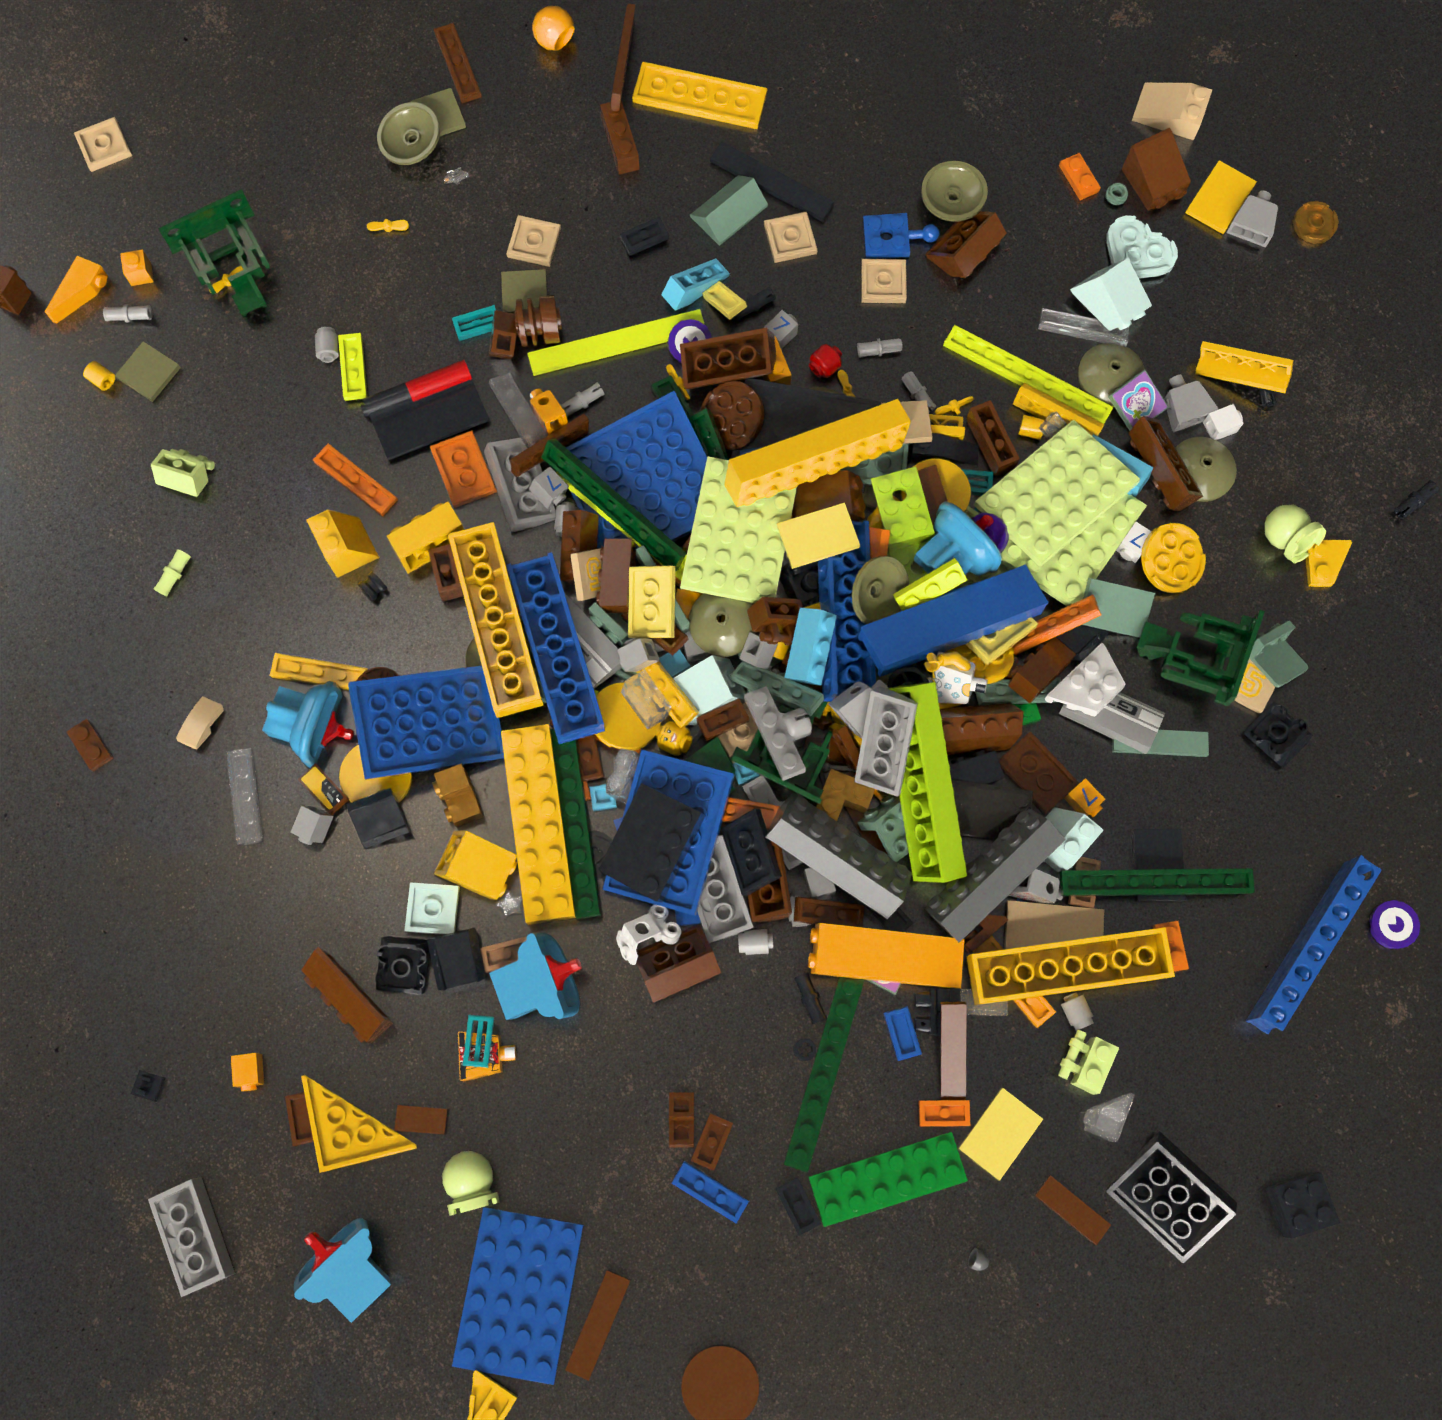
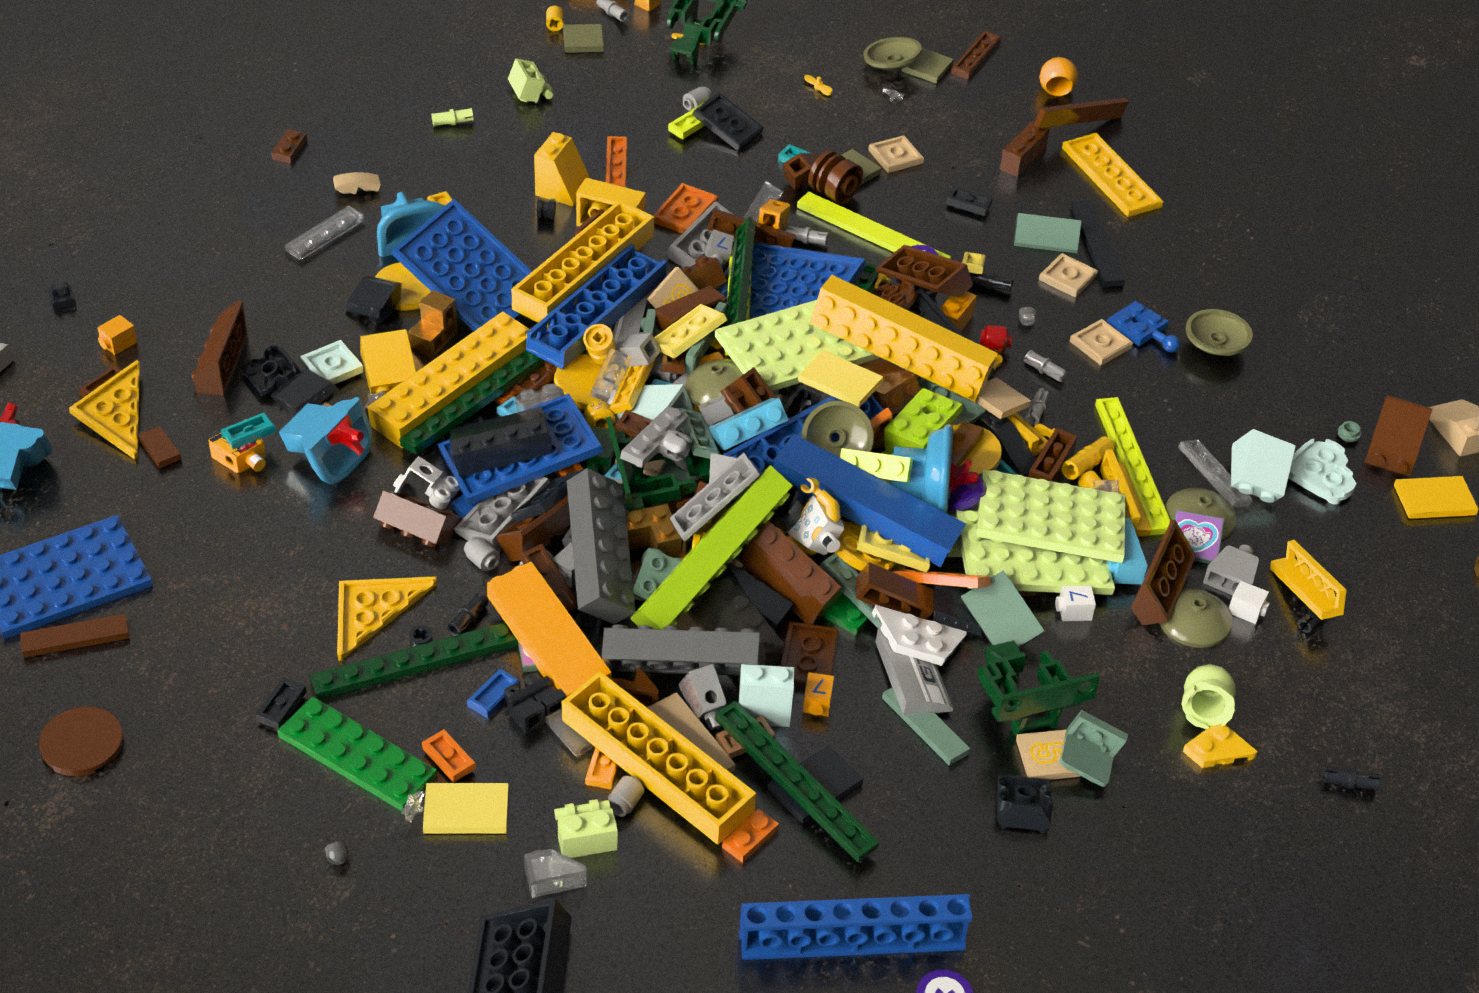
camera: 50 degrees right, 30 degrees down
light grey brick [291,806,334,845] -> none
slope [298,763,349,815] -> none
black door [360,360,490,460] -> none
yellowish green tile [442,1151,500,1216] -> none
medium azure slope [661,258,730,310] -> none
reddish brown slope [669,1092,694,1148] -> none
blue tile [672,1161,749,1223] -> none
reddish brown plate [691,1113,733,1171] -> none
light grey brick [764,310,798,349] -> none
reddish brown slope [925,211,1007,278] -> none
tile [940,1002,967,1100] -> none
reddish brown tile [1034,1175,1111,1245] -> none
orange plate [1059,153,1101,200] -> none
yellow tile [1141,523,1206,593] -> none
light grey torso [1226,191,1278,248] -> none
none -> yellow tile [337,576,437,661]
none -> clear piece [401,790,424,822]
none -> yellow wheel [583,324,618,365]
none -> black tile [693,92,764,151]
none -> clear hinge [1019,307,1036,326]
none -> yellow axle [1061,436,1115,480]

